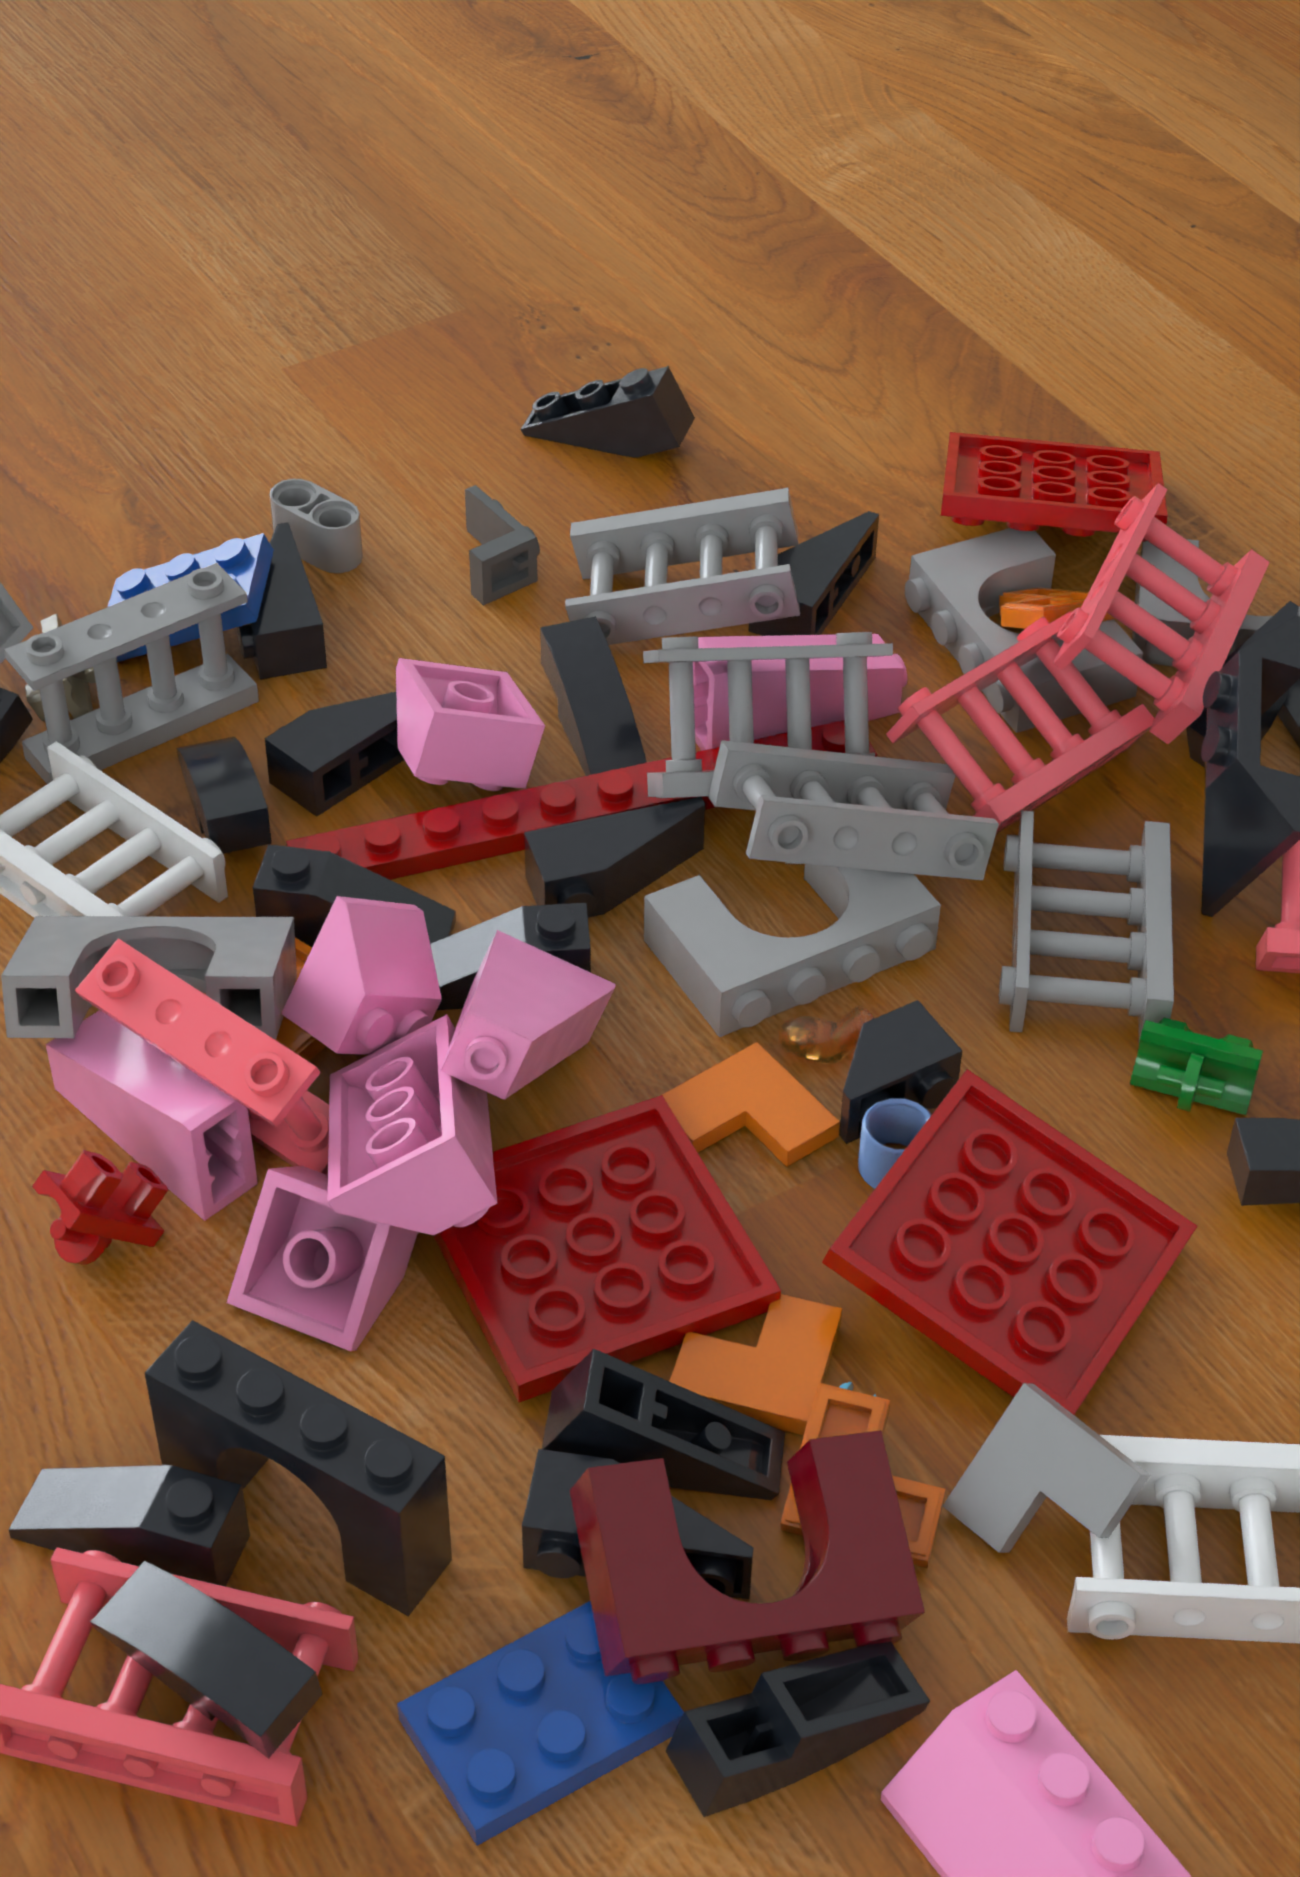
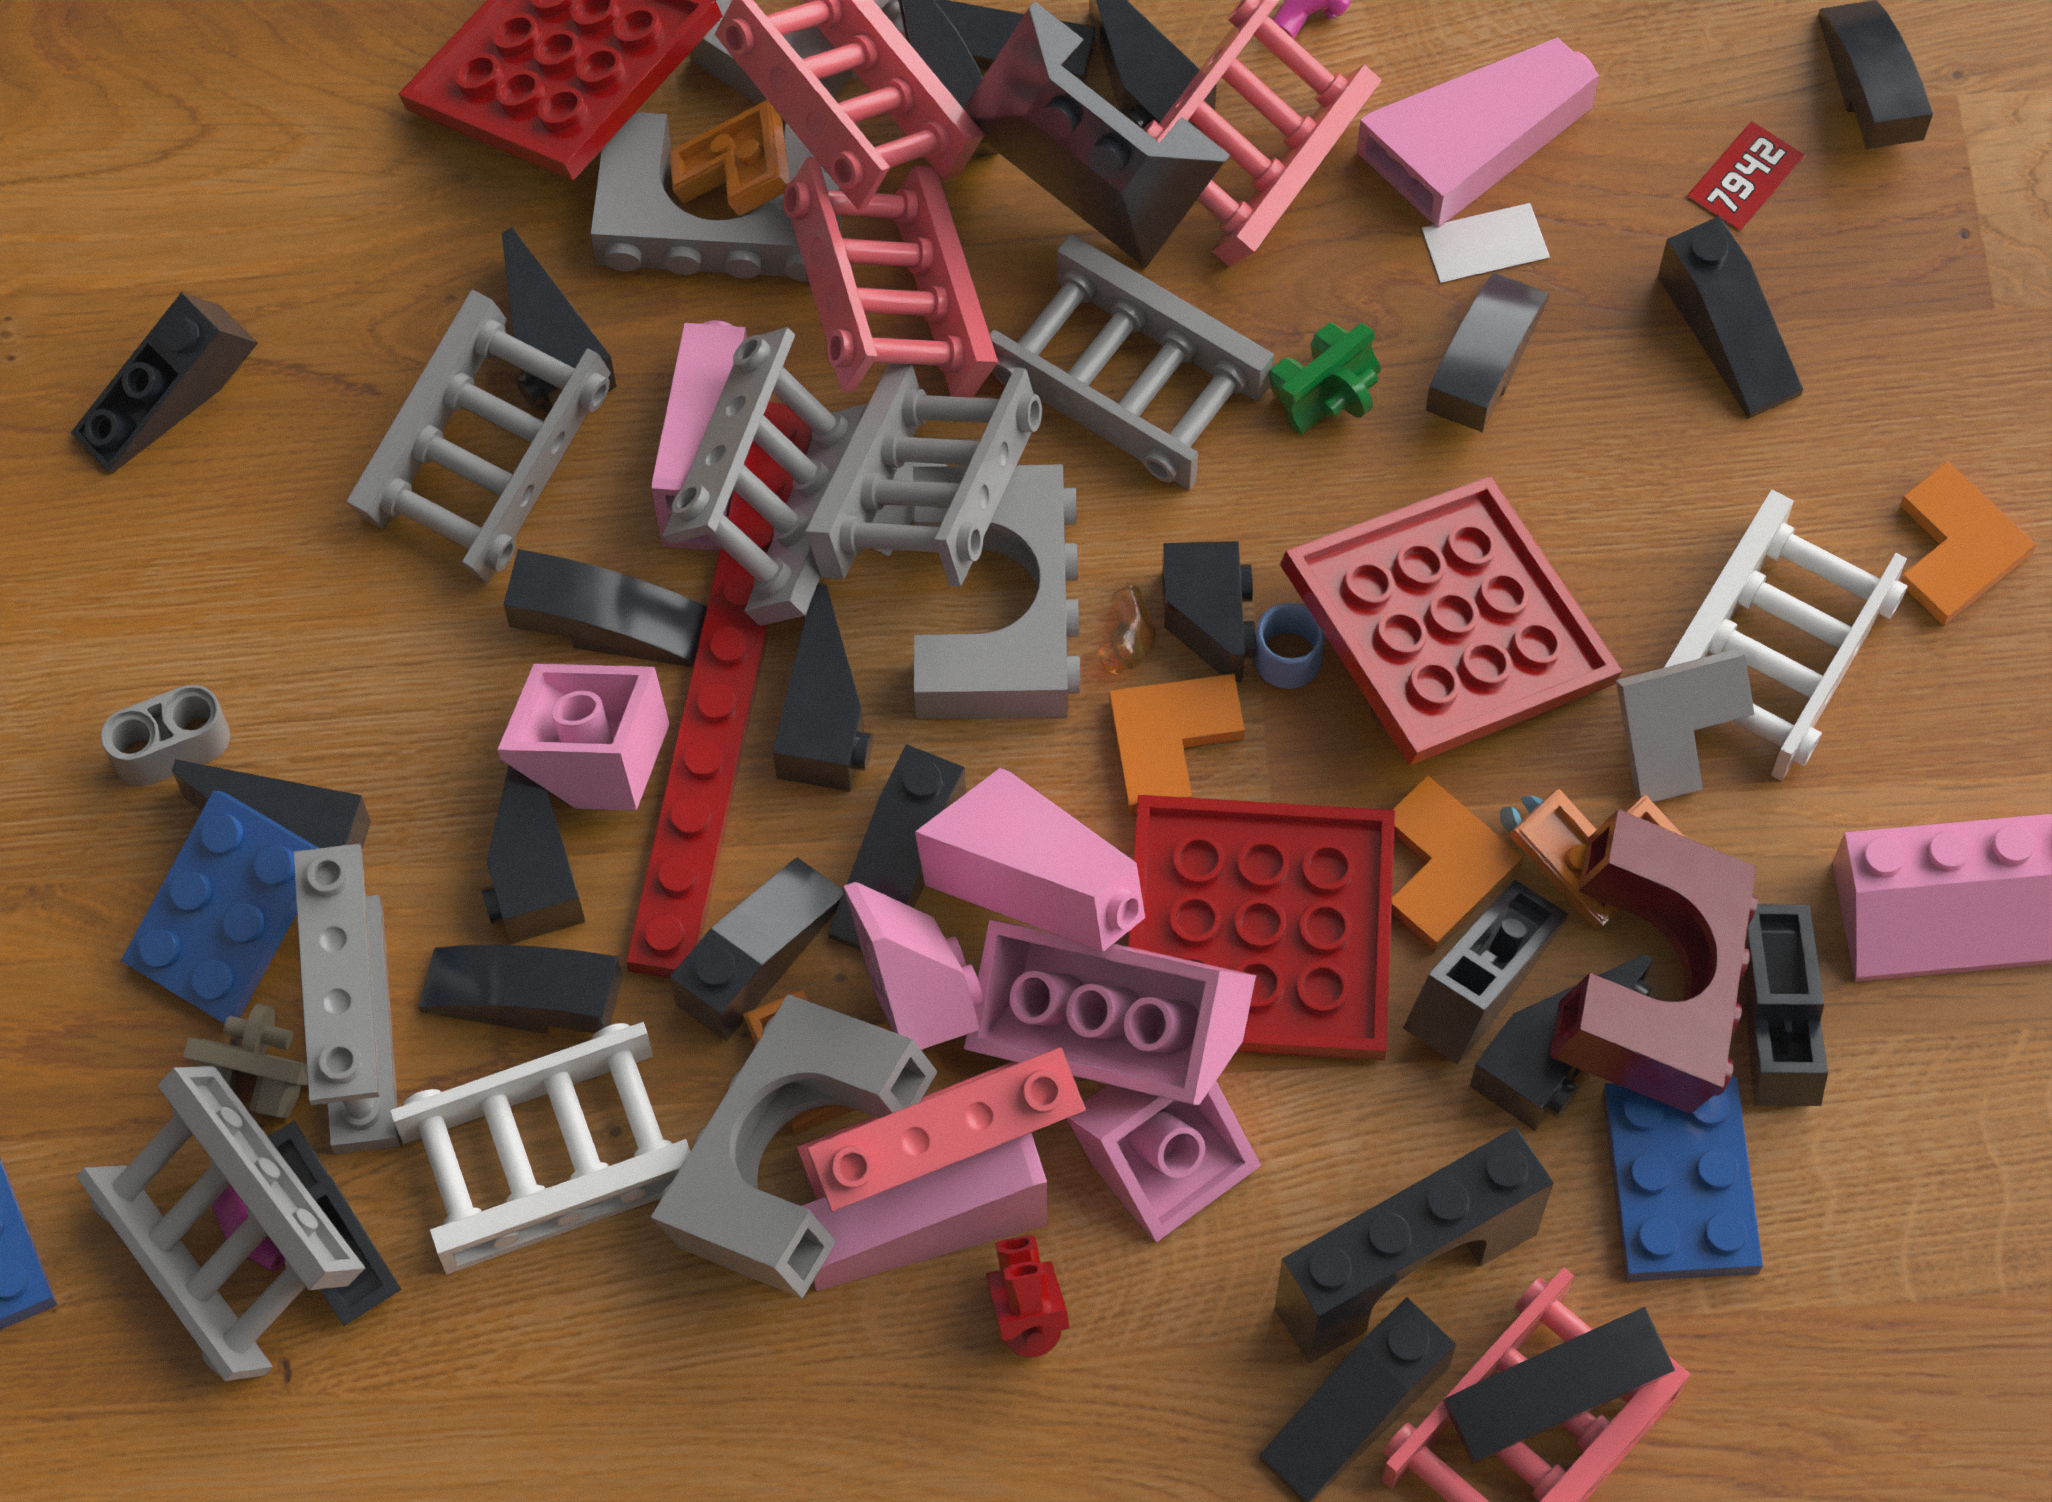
camera: 60 degrees left, 20 degrees up
dark grey bracket [465,485,540,606] -> none

